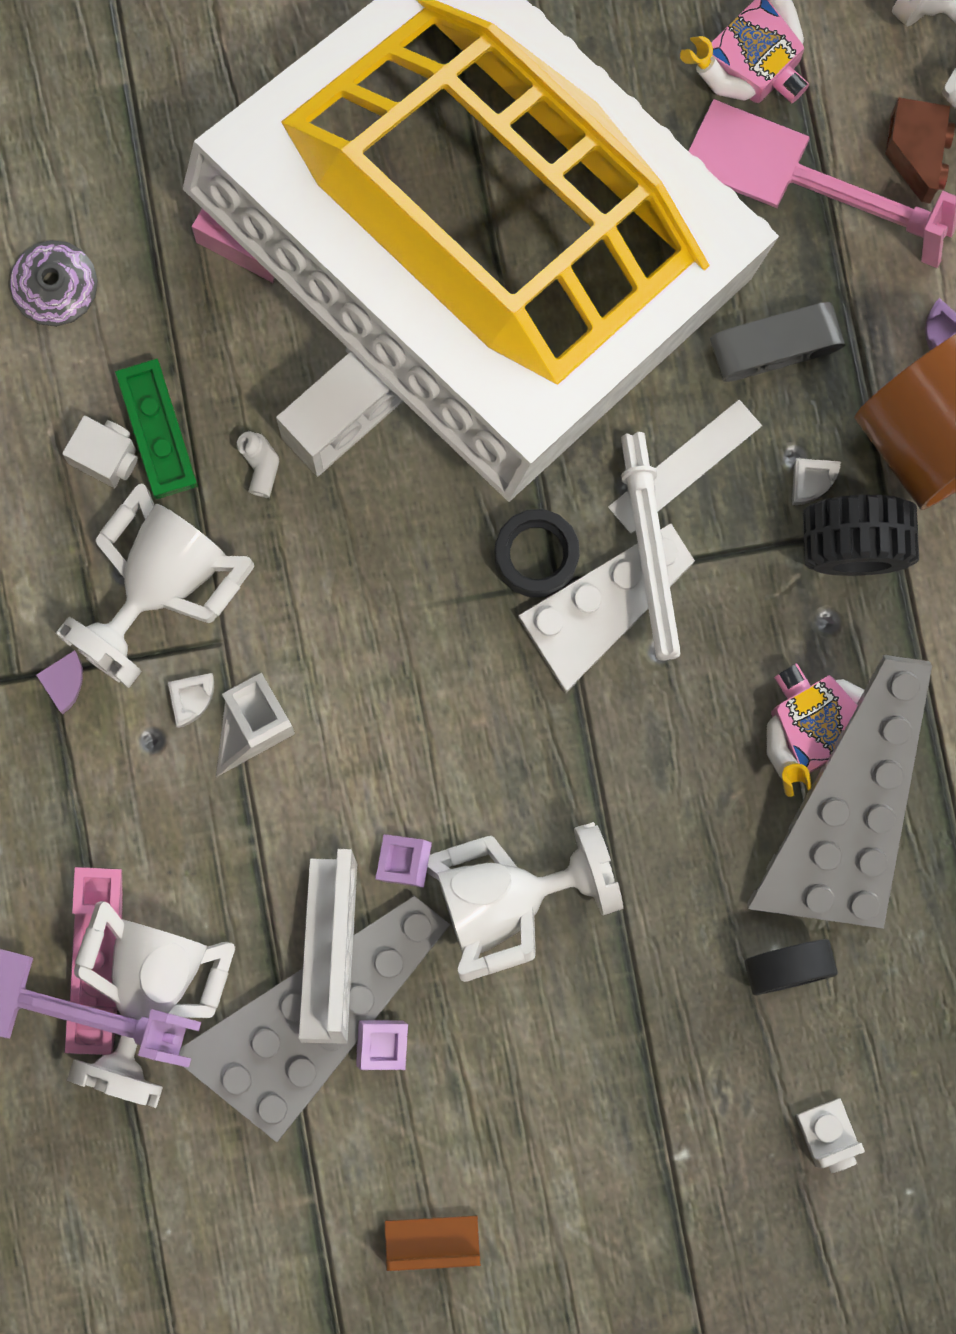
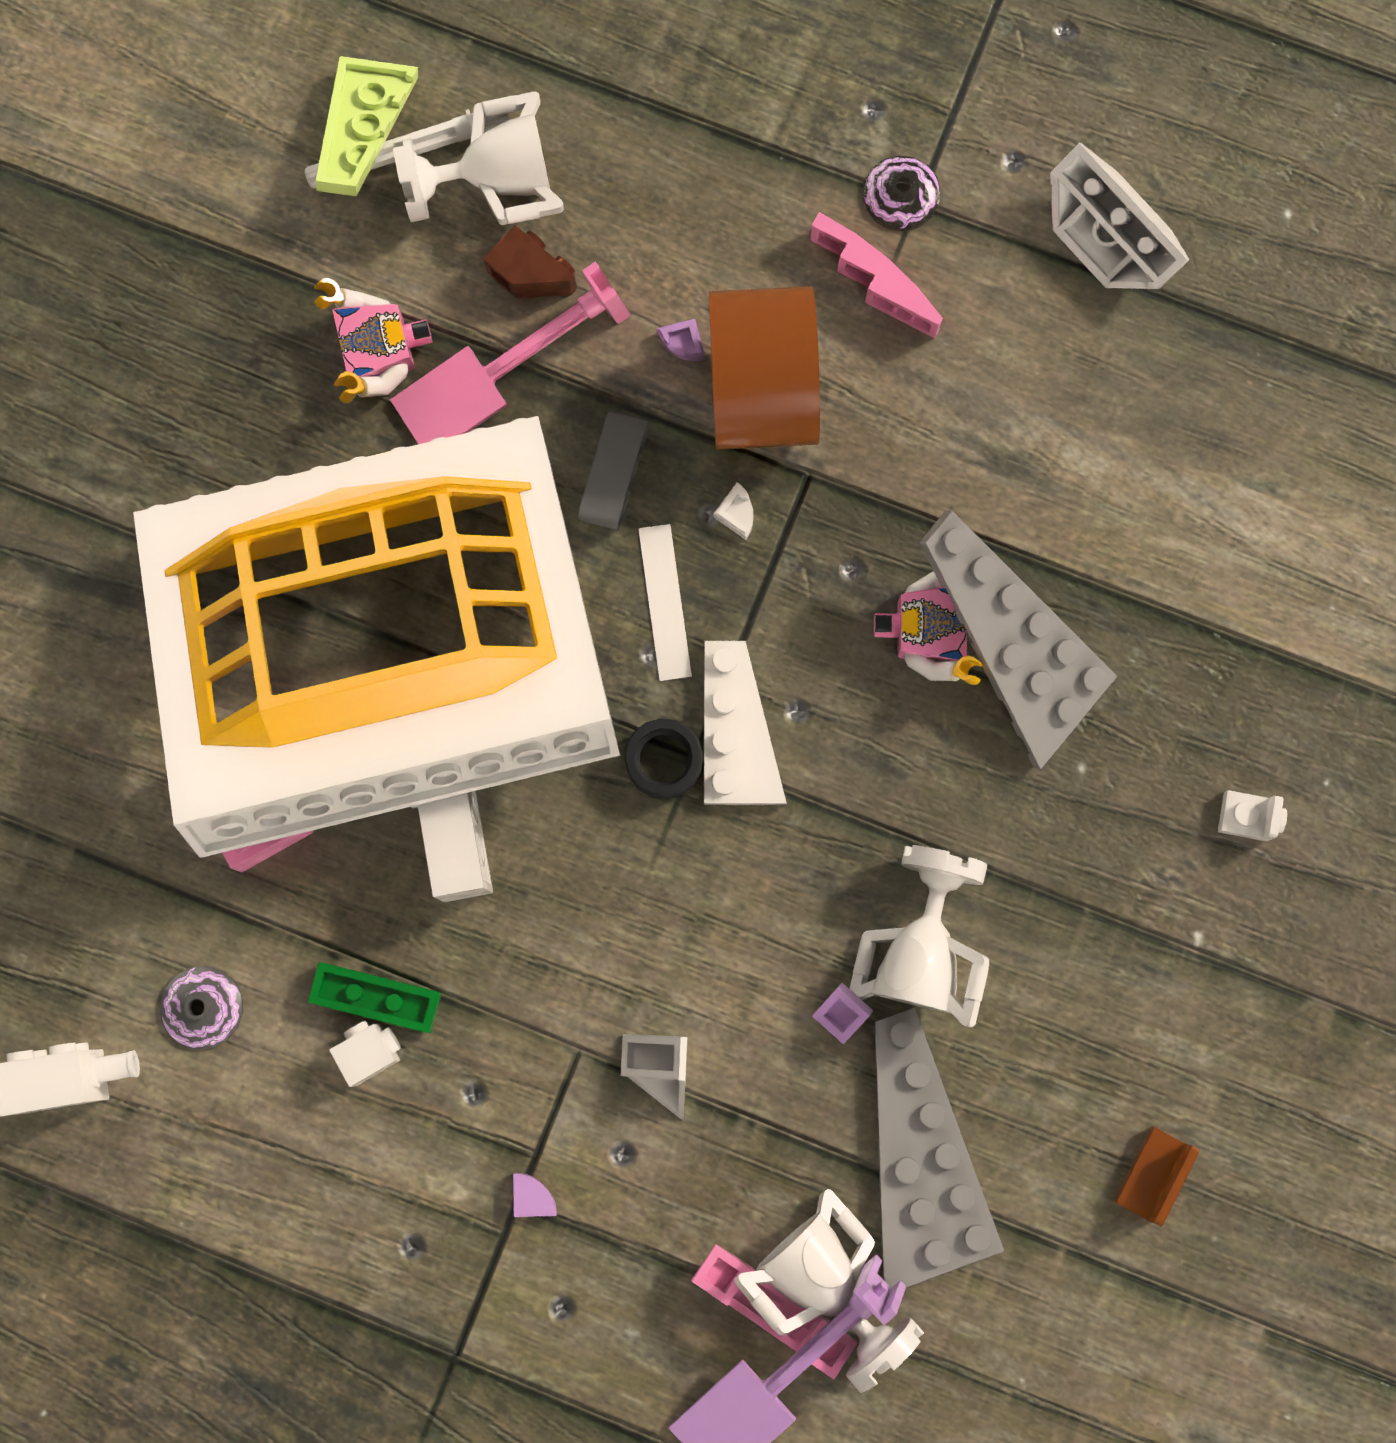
camera: 50 degrees left, 0 degrees up
white piece [55,484,254,688] -> none
white tile [168,673,214,728] -> none
white arm [237,431,279,498] -> none
white fence [299,849,357,1044] -> none
lavender tile [356,1020,408,1070] -> none
white axle [621,432,680,661] -> none
black tyre [744,939,838,995] -> none
black tyre [803,495,919,576] -> none

